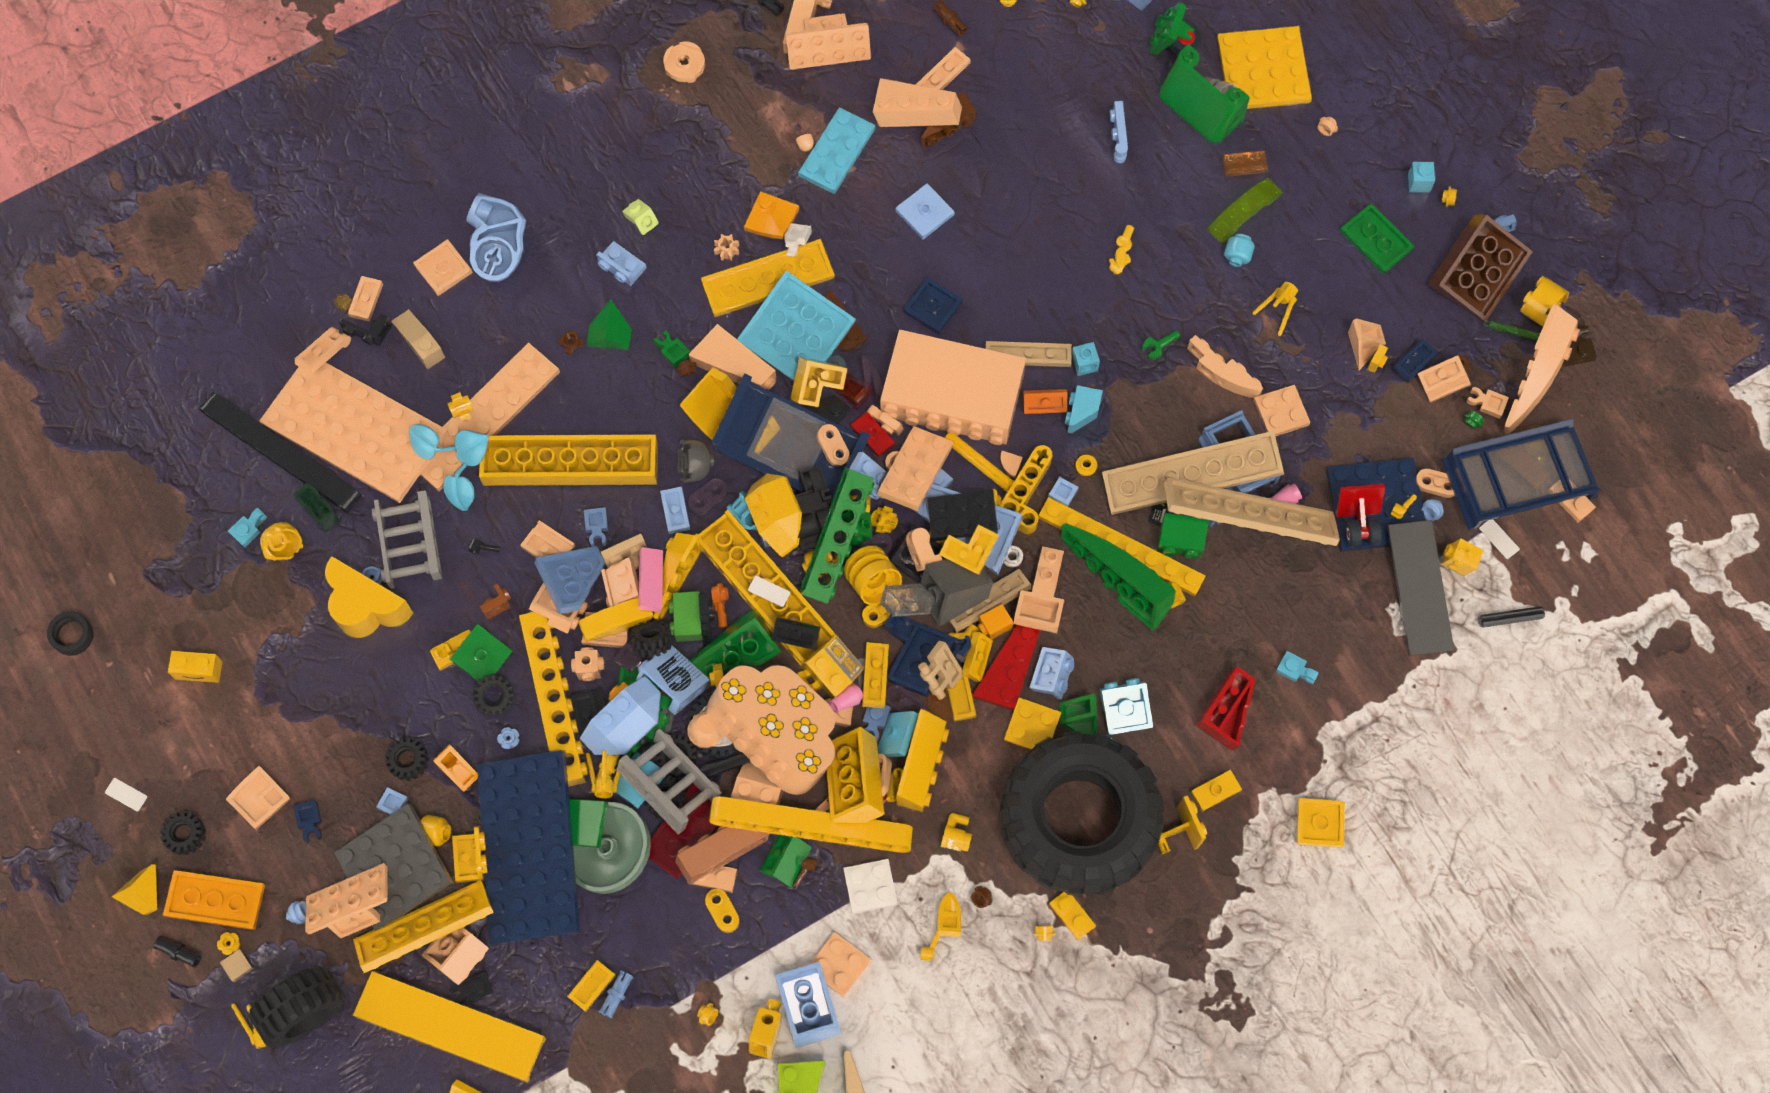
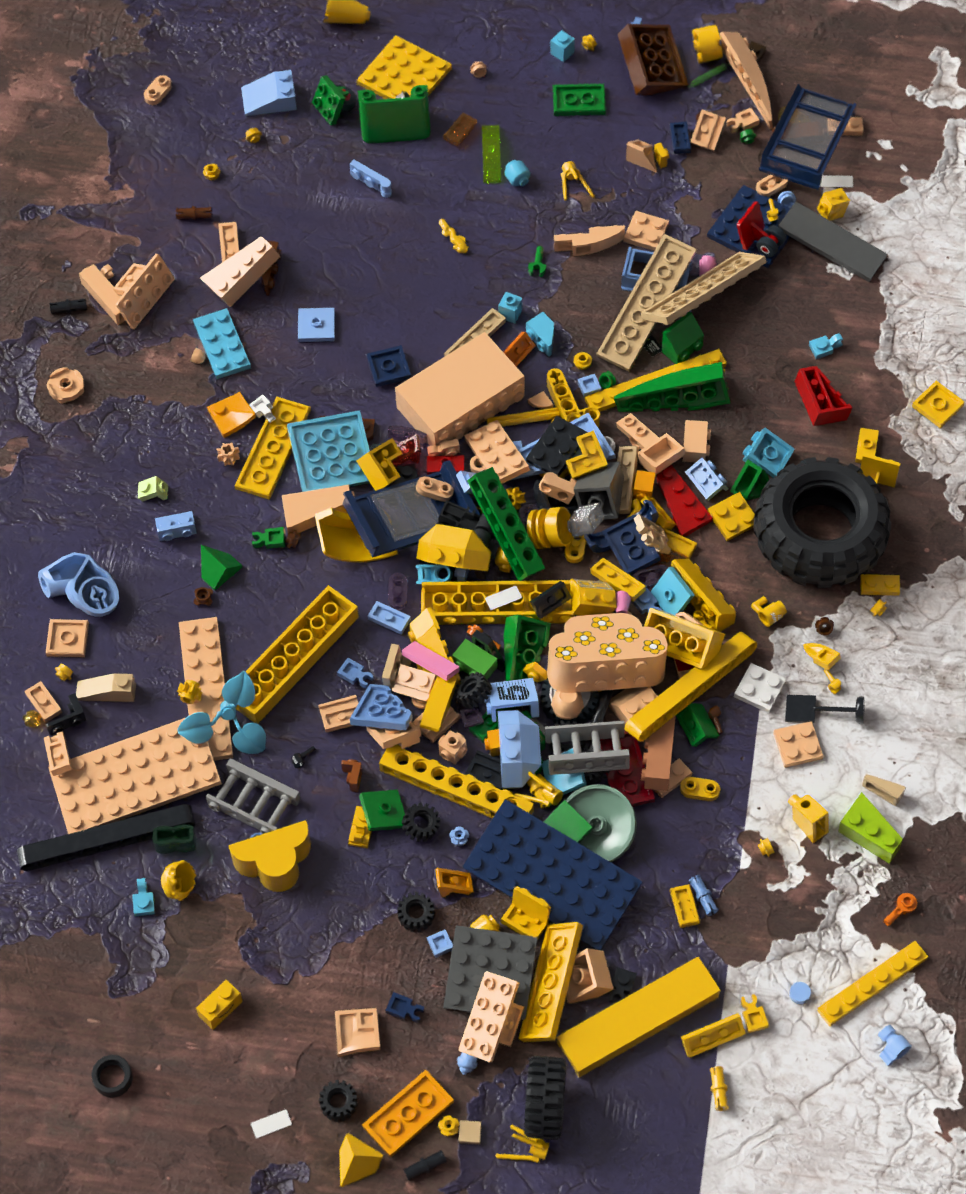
camera: 50 degrees left, 10 degrees down
dark grey cylinder [677,439,714,483] -> none
light blue slope [775,962,841,1048] -> none
black axle [1478,606,1545,628] -> none
none -> yellow plate [55,664,73,681]
none -> green plate [599,371,616,389]
none -> light nougat brick [683,420,711,462]
none -> black piece [785,694,865,724]

